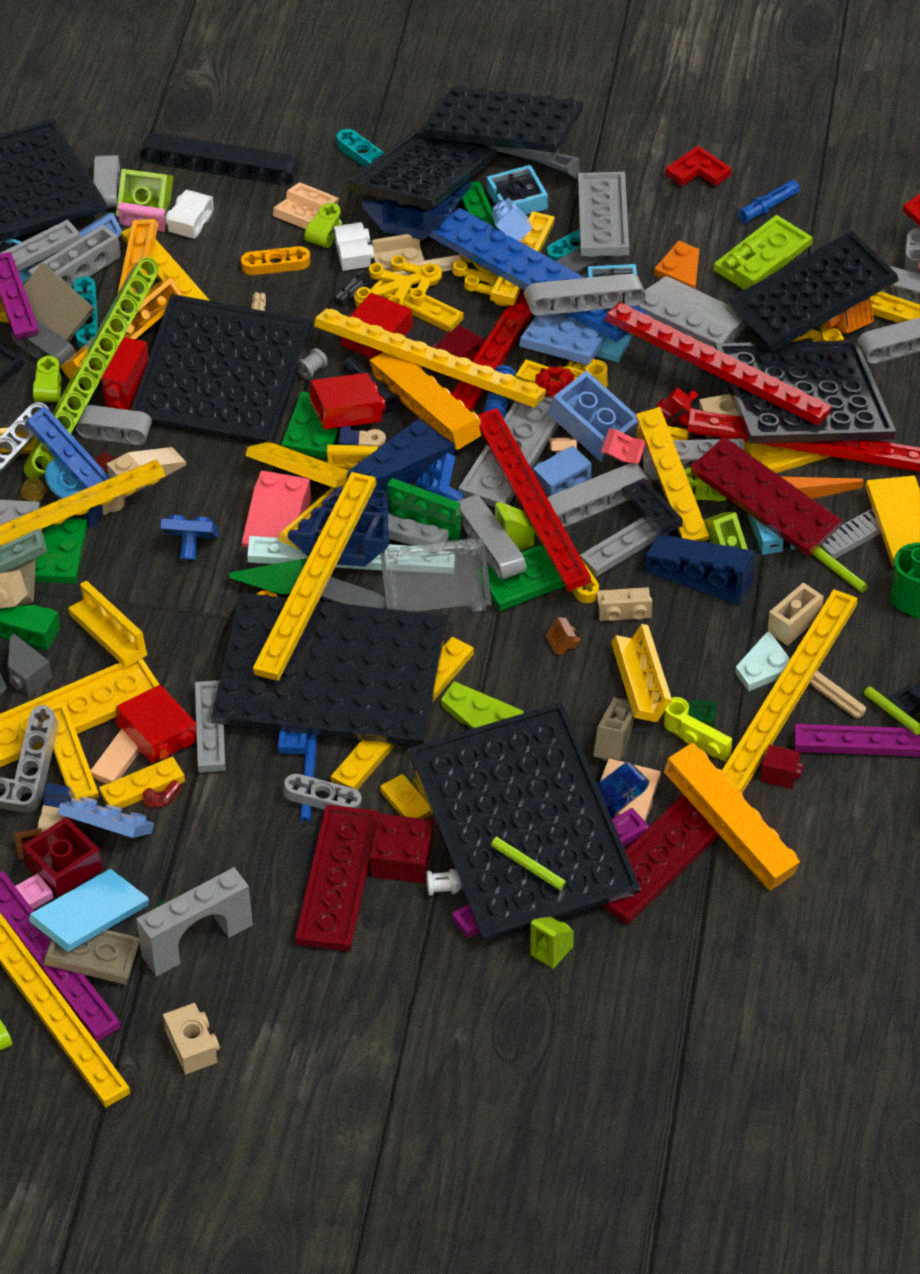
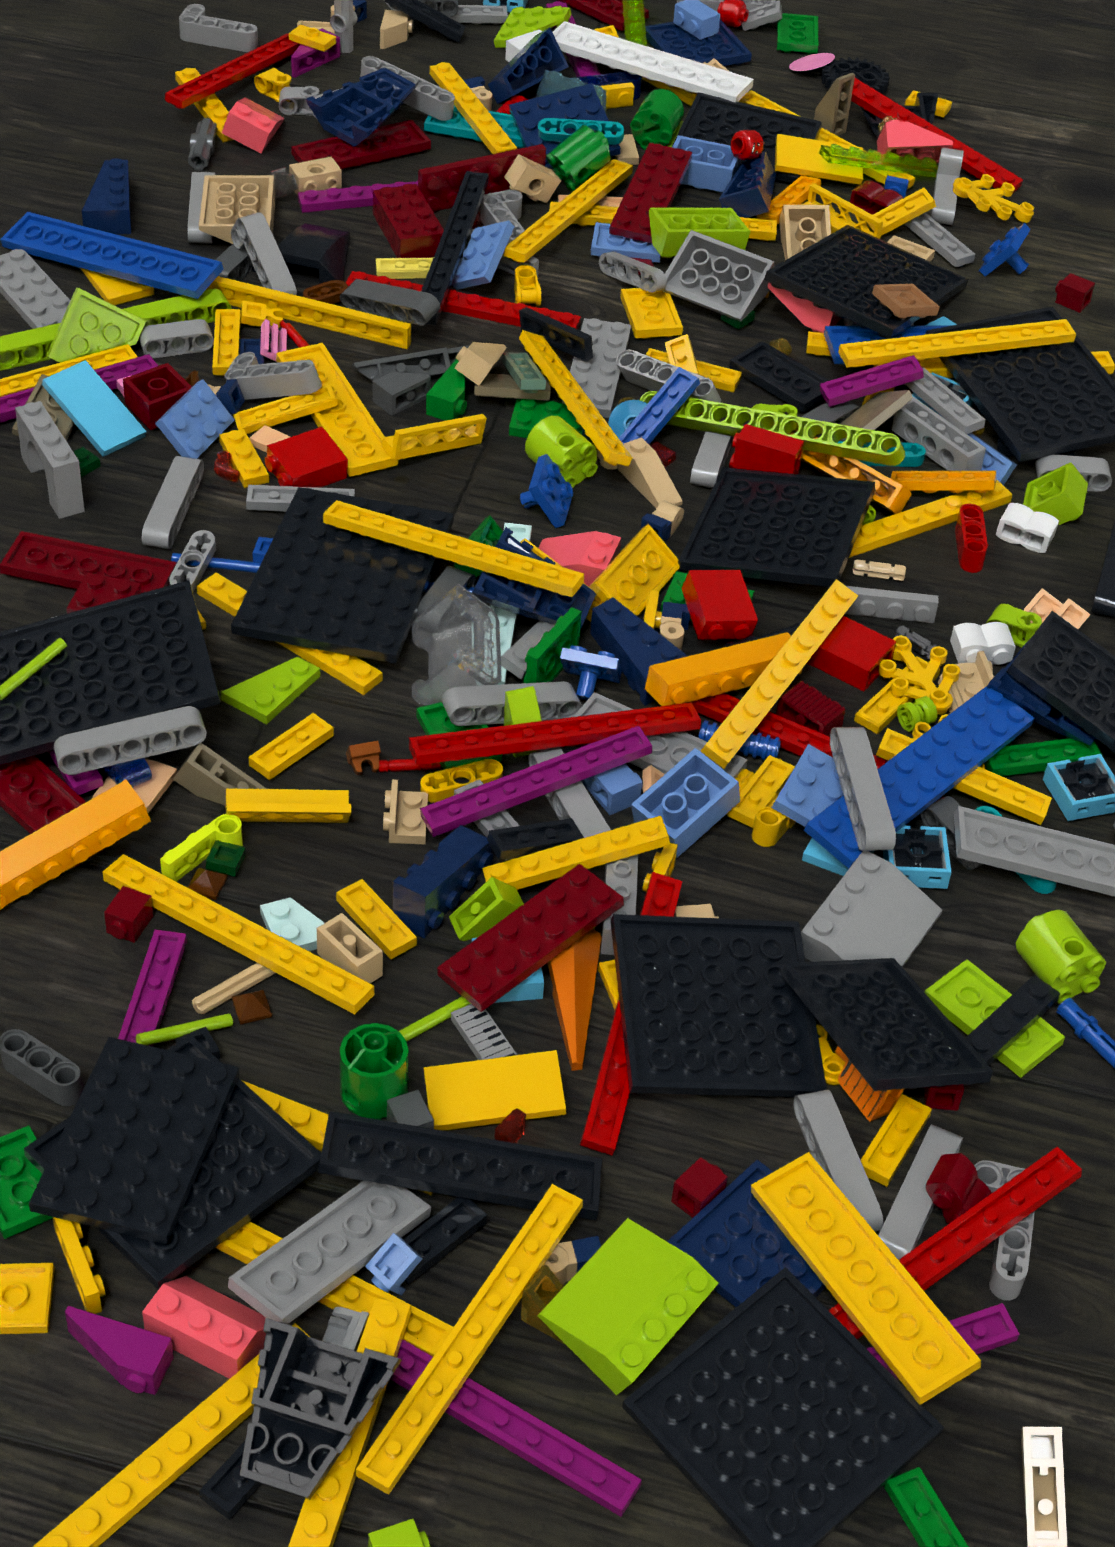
camera: 90 degrees right, 5 degrees down
bright pink tile [117,202,167,232] -> none
light orange beam [241,246,310,275] -> none
light grey bush [297,348,328,380] -> none
light blue brick [491,197,532,241] -> none
red gear [535,365,575,397] -> none
coral bracket [601,428,646,465] -> none
red plate [605,302,832,425] -> none
orange wing [654,241,699,289] -> none
red hips [654,387,698,428] -> none
lime plate [723,237,786,286] -> none
none -> light grey beam [54,706,207,775]
none -> light grey beam [141,456,204,549]
none -> reddish brown slope [187,868,227,900]
none -> reddish brown slope [232,990,272,1024]
none -> yellow plate [248,713,334,780]
none -> yellow plate [336,879,417,959]
none -> red wheel [378,759,440,772]
none -> magenta plate [420,726,652,837]
none -> lime cylinder [525,416,598,488]
none -> leg [640,501,684,543]
none -> light grey plate [828,586,939,623]
none -> lime wheel [897,696,937,732]
none -> red beam [955,503,988,573]
none -> black plate [965,975,1060,1065]
none -> lime cylinder [1016,910,1106,1004]

